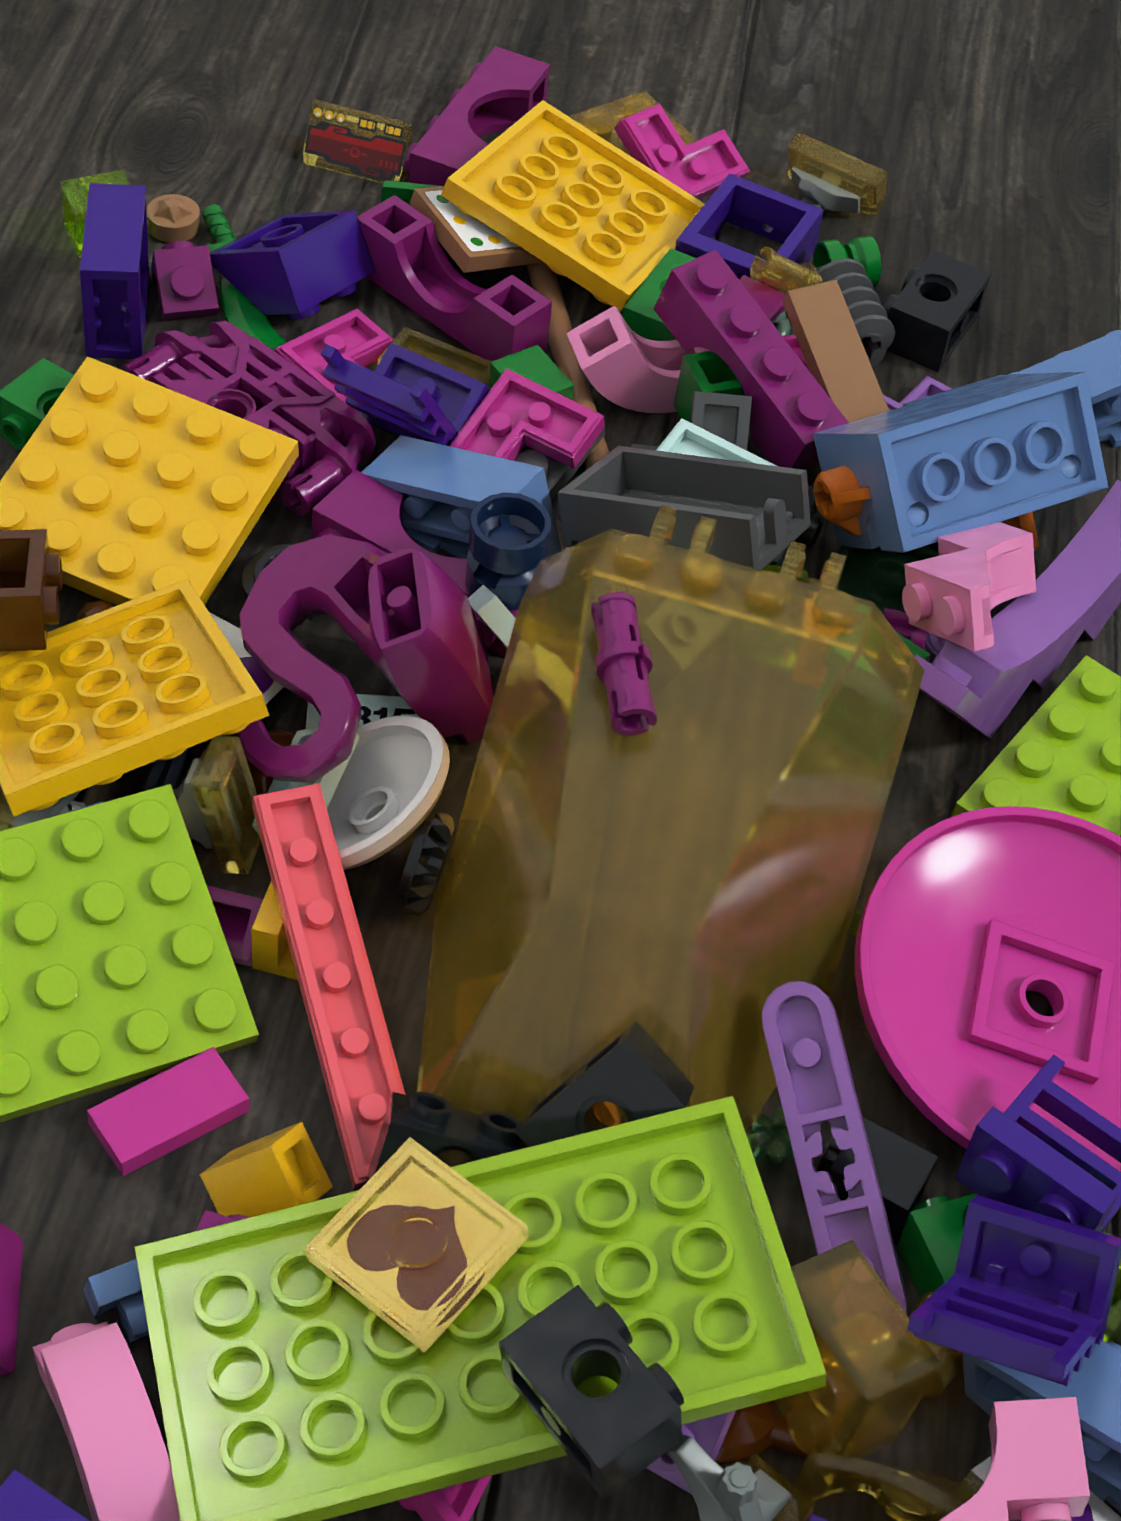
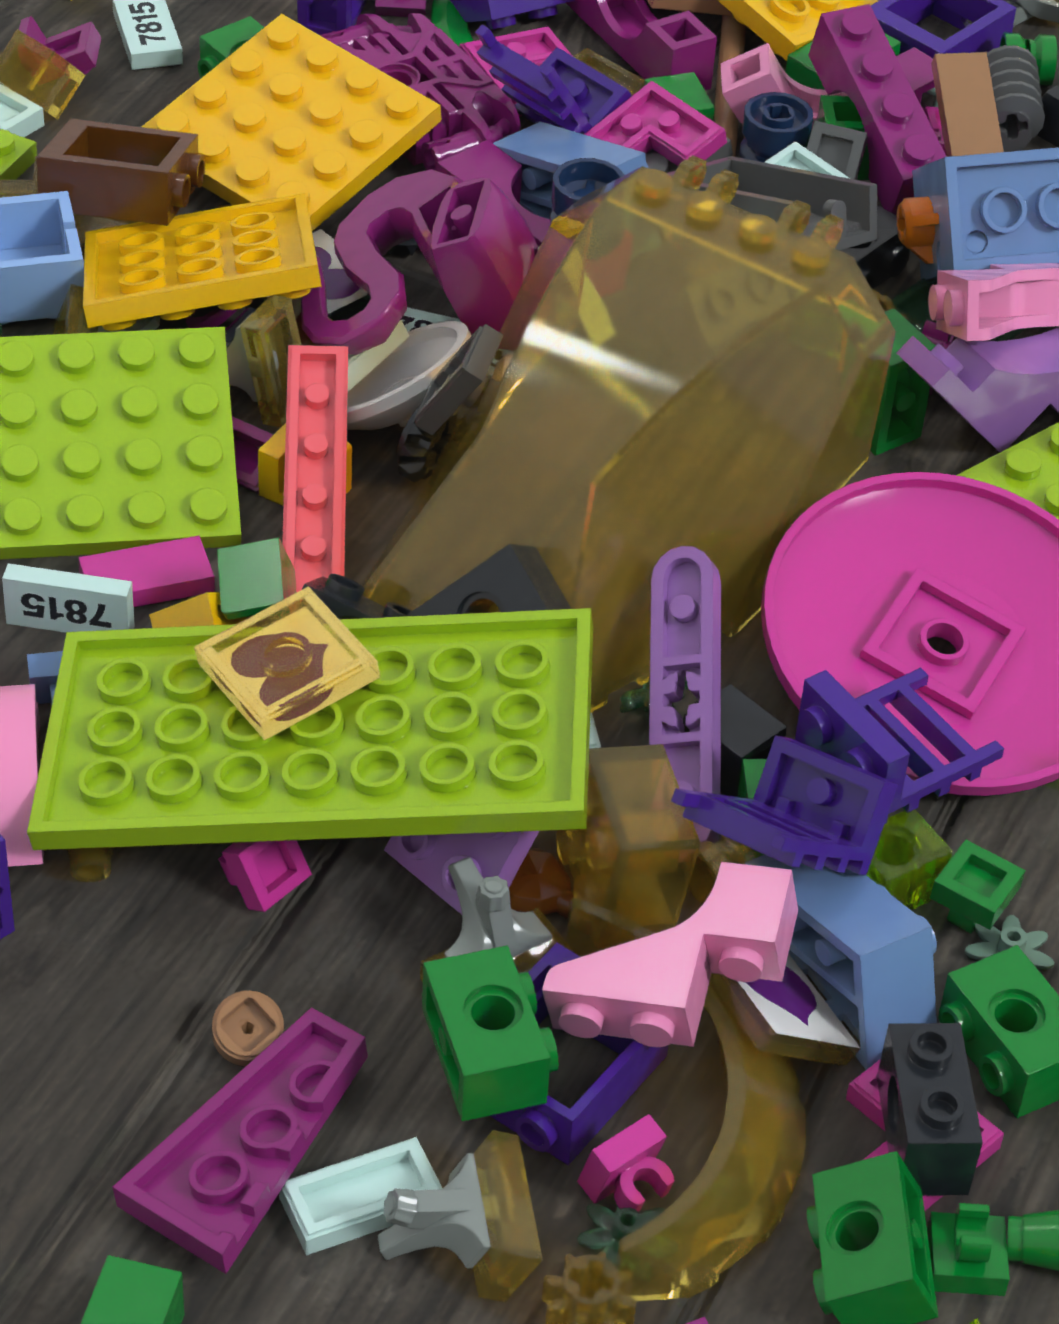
camera: 20 degrees right, 5 degrees down
black brick [499,1285,684,1500] -> none
magenta pin [591,592,657,736] -> none
clear yellow pin [750,247,822,294] -> none
none -> light aqua tile [2,563,135,633]
none -> panel [217,537,297,620]
none -> dark grey plate [414,324,504,435]
none -> dark blue wheel [739,92,813,162]

